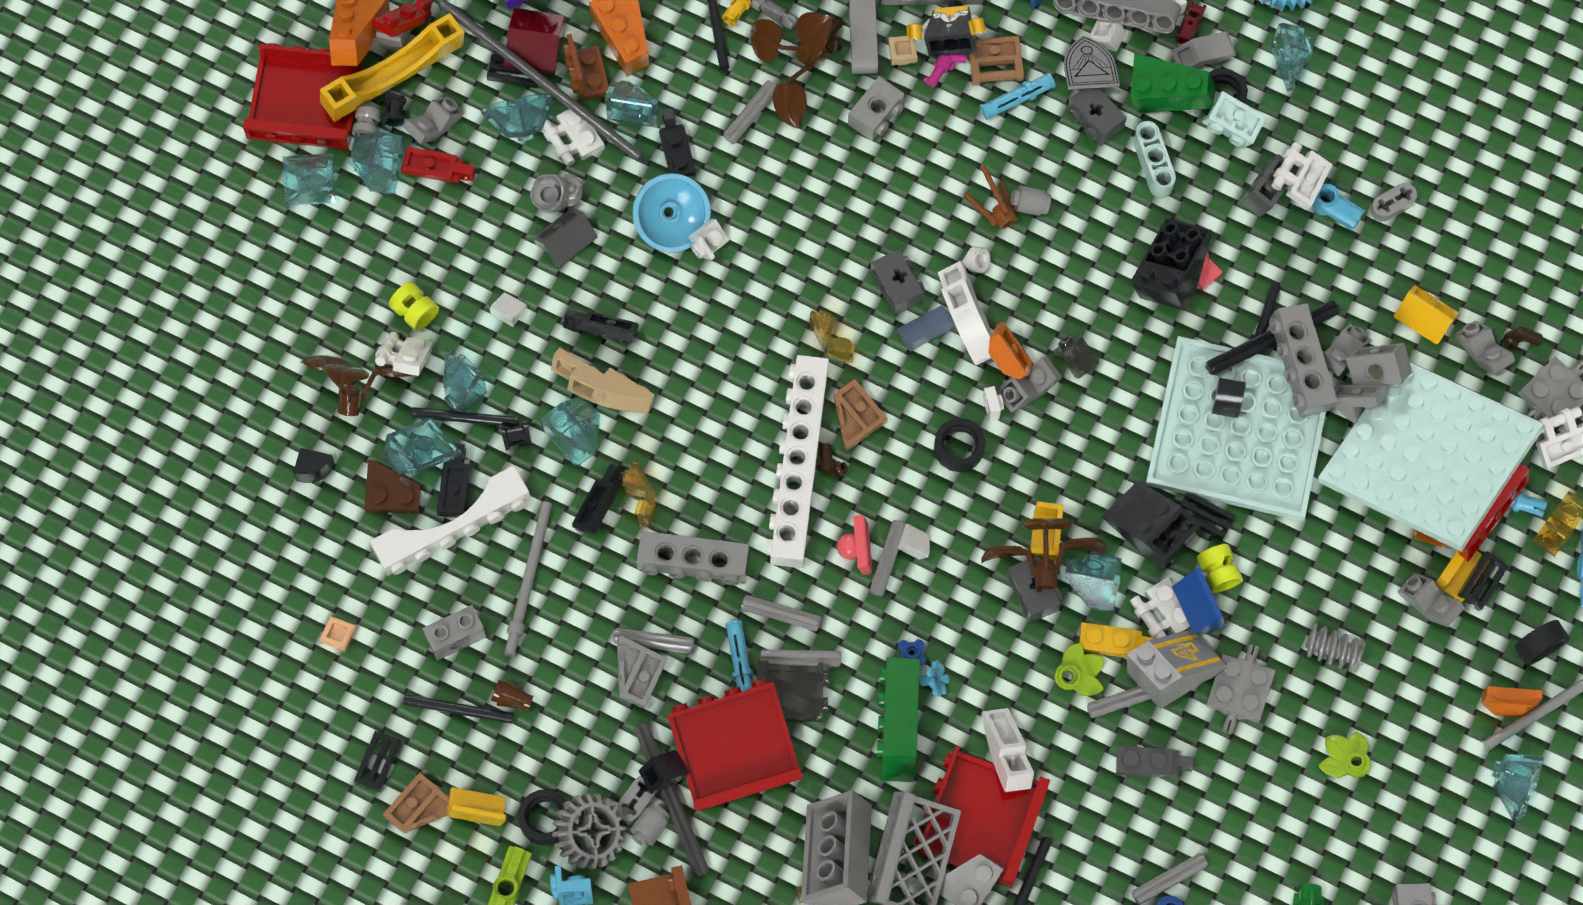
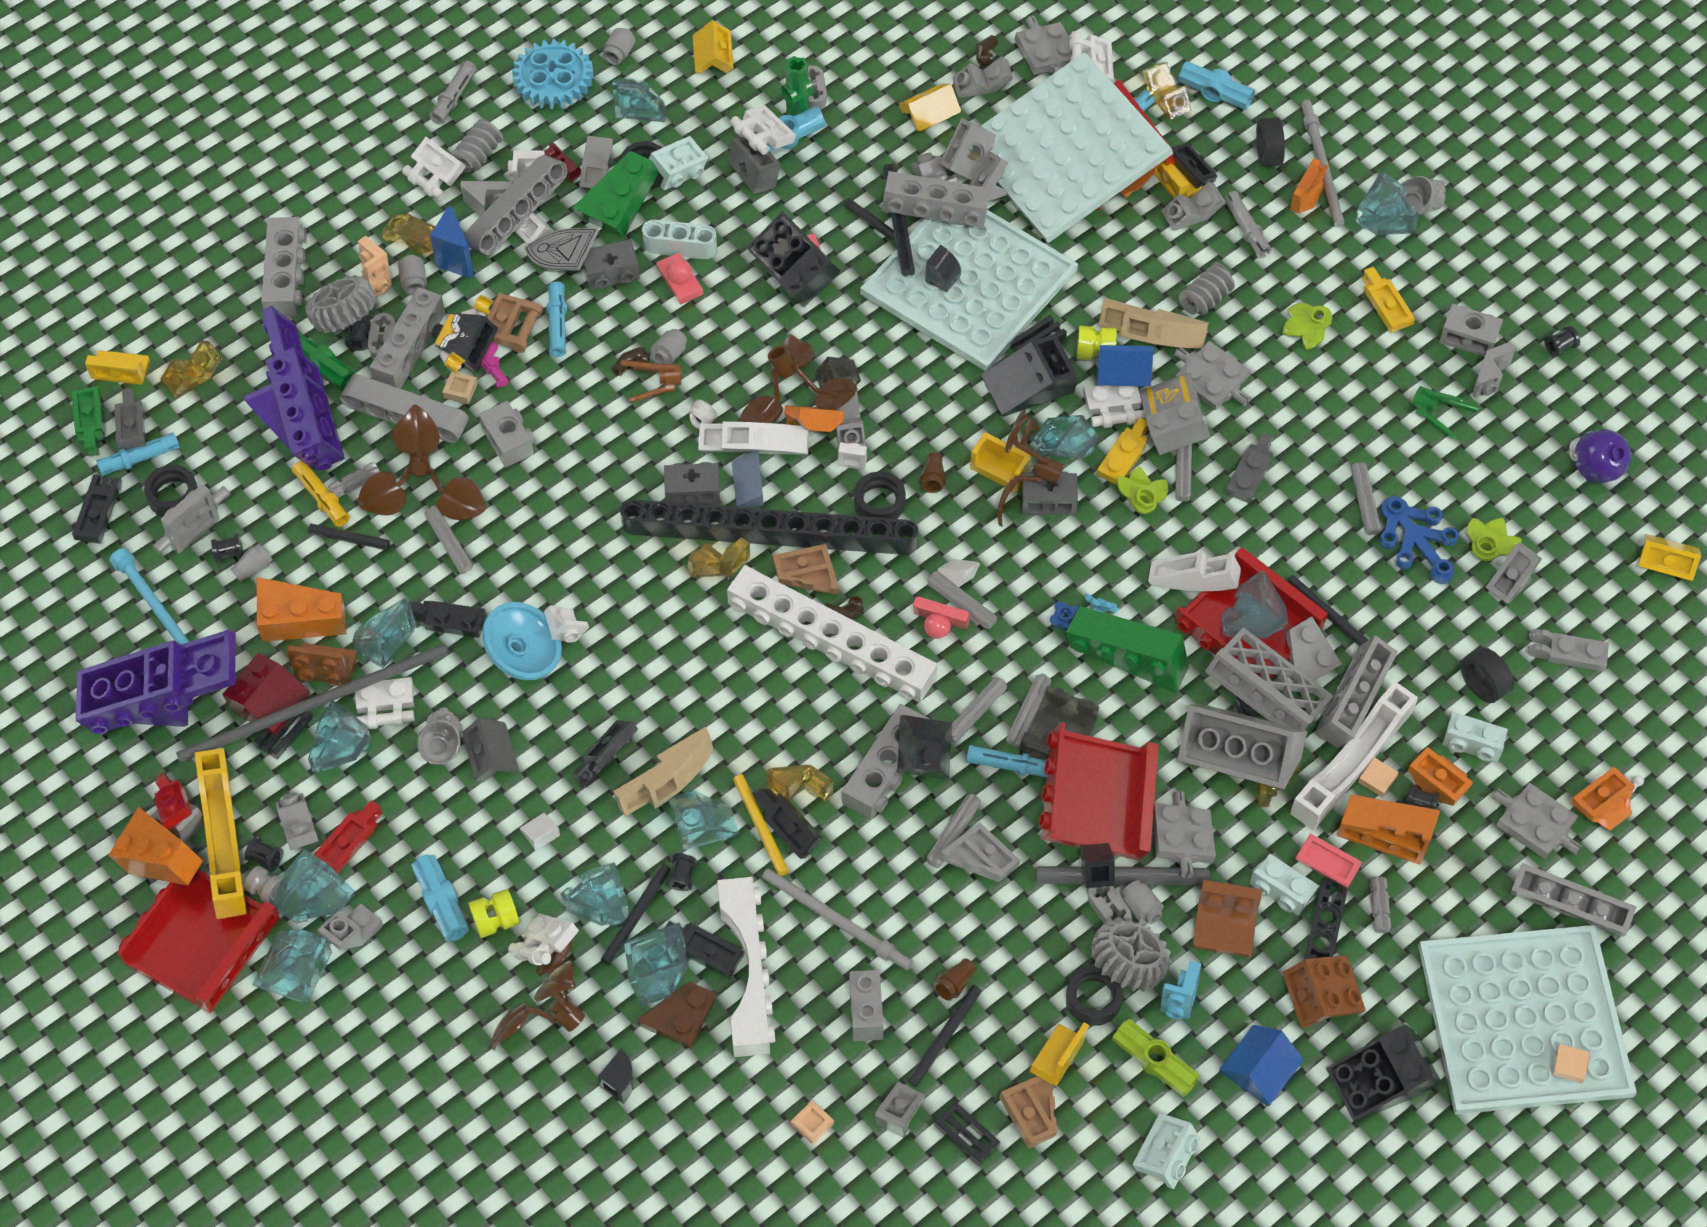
camera: 65 degrees left, 10 degrees down
none -> light grey slope [318,904,383,950]
none -> medium azure piece [411,854,469,941]
none -> light grey brick [603,28,635,65]
none -> dark brown arm [611,347,650,376]
none -> black beam [620,500,919,555]
none -> coral tile [656,253,703,305]
none -> yellow panel [693,20,734,74]
none -> yellow bar [733,774,789,876]
none -> reddish brown plant [736,334,858,423]
none -> green piece [780,56,814,116]
none -> light grey slope [875,1082,925,1138]
none -> black slope [897,715,952,780]
none -> reddish brown cone [919,452,946,493]
none -> tan slope [1099,298,1209,348]
none -> light grey plate [1153,791,1216,878]
none -> clear light blue slope [1221,570,1288,638]
none -> light grey pin [1224,191,1272,258]
none -> yellow hinge [1362,267,1415,333]
none -> light grey hair [1395,176,1446,216]

